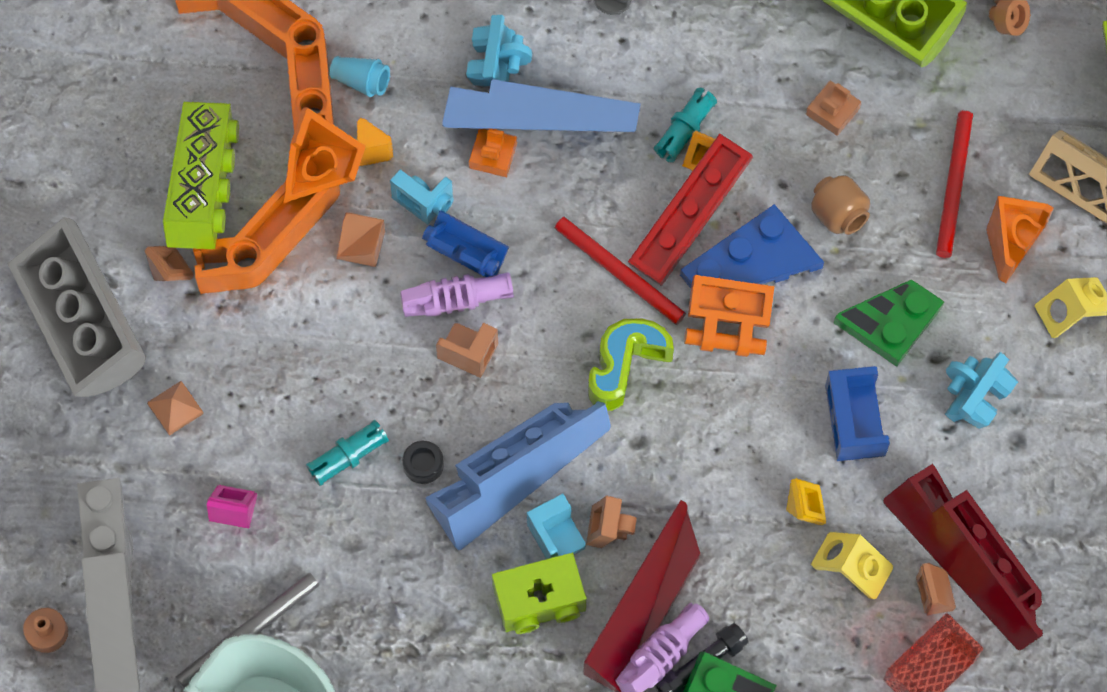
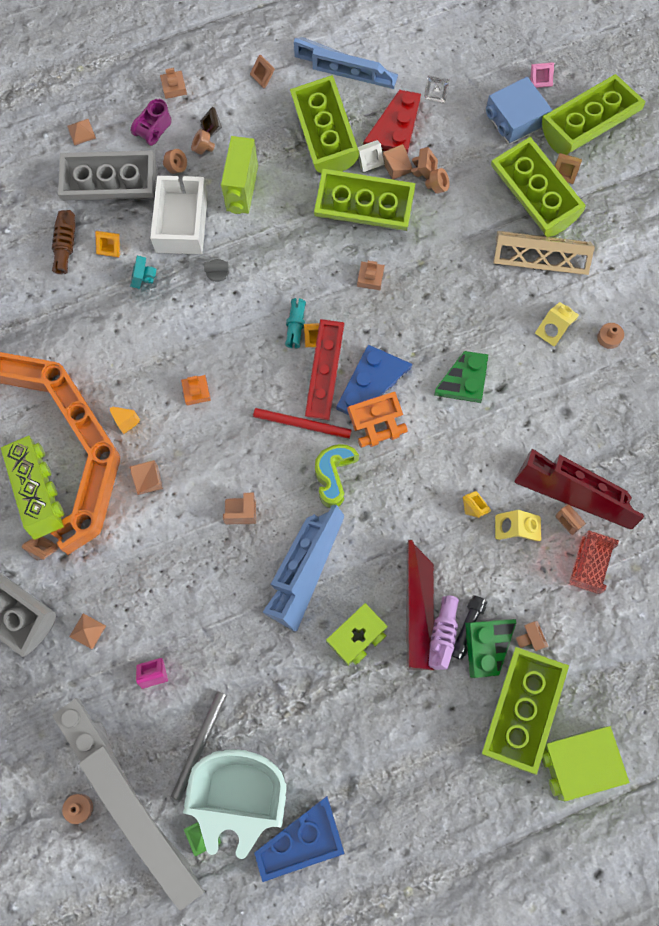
camera: 25 degrees left, 5 degrees up
orange slope [284,107,366,203] -> none
teal pin [306,420,389,486] -> none
medium azure cone [329,56,390,97] -> none
medium azure bracket [390,169,454,225] -> none
lavender hinge [401,272,514,317] -> none
black tile [402,441,444,484] -> none
blue hinge [422,210,509,277] -> none
medium blue wedge [442,79,641,132] -> none
medium azure hips [466,15,533,87] -> none
medium azure panel [527,494,586,559] -> none
nougat tile [586,495,637,549] -> none
medium nougat head [811,175,870,235] -> none
blue panel [825,366,890,461] -> none
red bar [936,111,973,258] -> none
medium azure hips [945,352,1018,429] -> none
orange slope [986,196,1054,284] -> none

